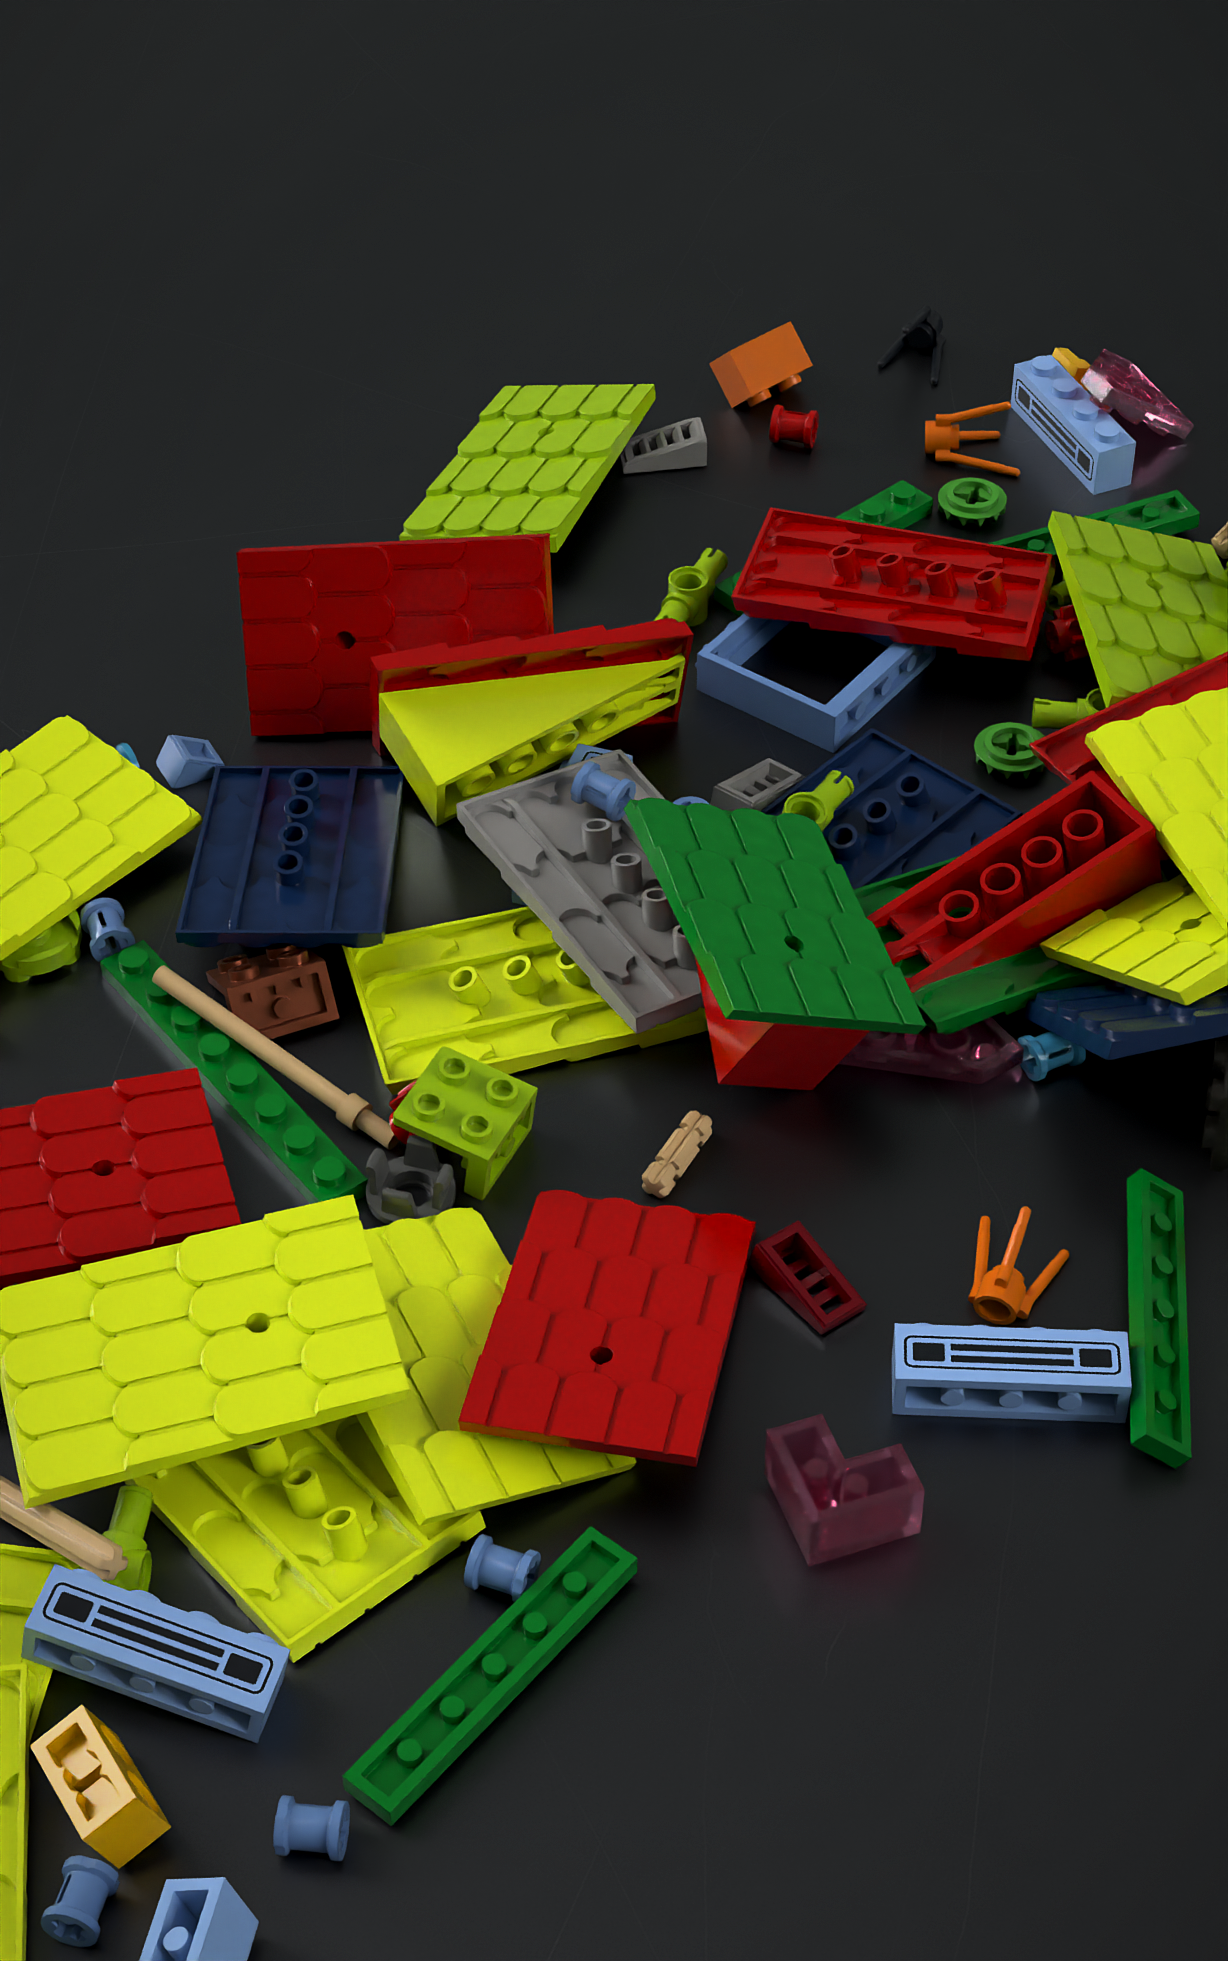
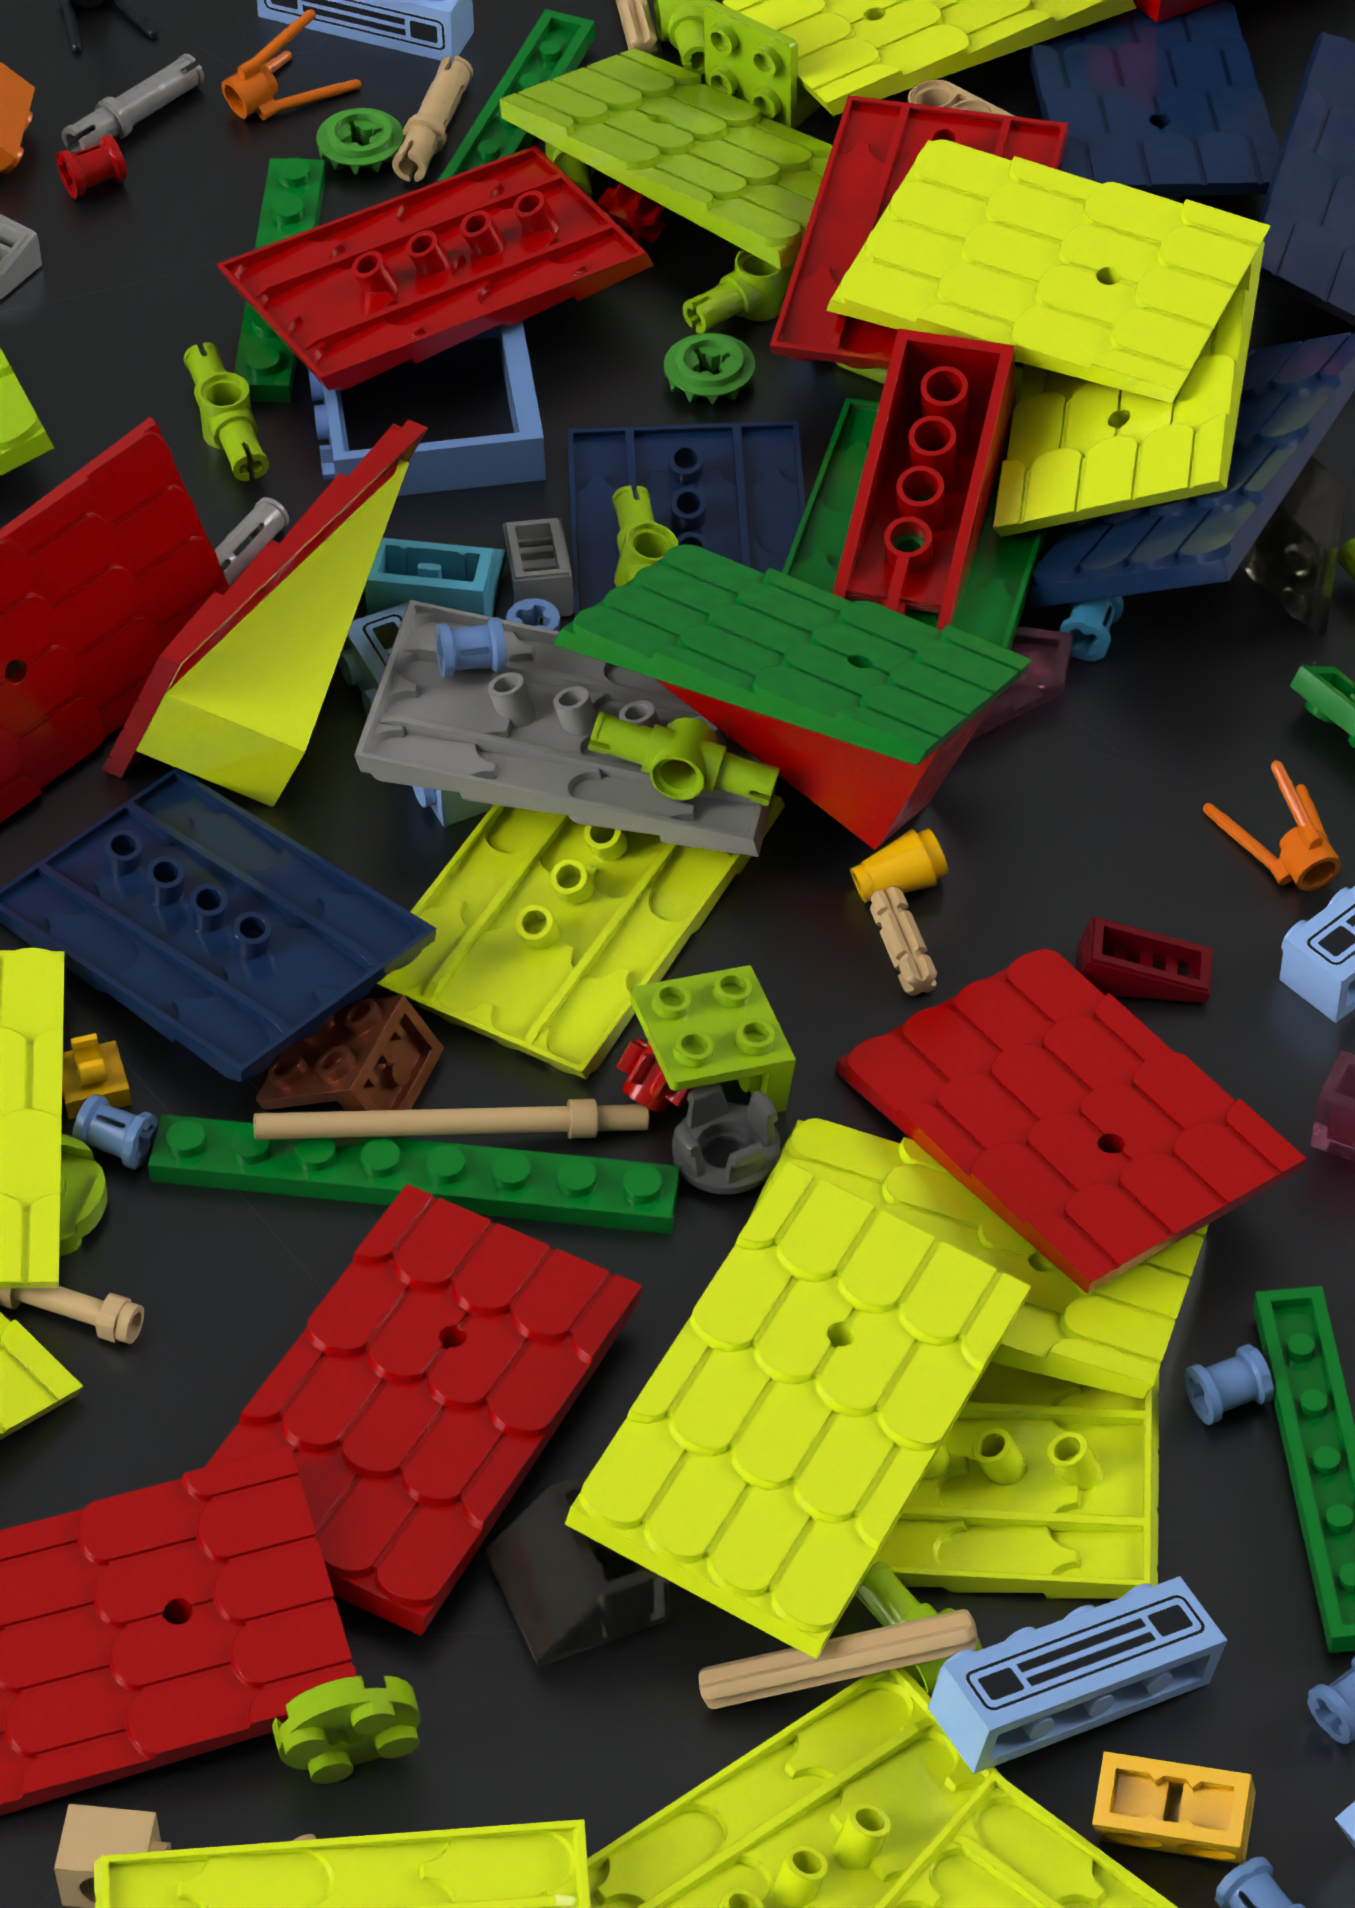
camera: 45 degrees left, 5 degrees up
none -> light grey pin [61,54,204,153]
none -> yellow tile [62,1033,132,1120]
none -> medium azure slope [365,538,507,617]
none -> tan pin [392,55,473,182]
none -> lime pin [588,711,780,807]
none -> yellow cone [850,828,949,903]

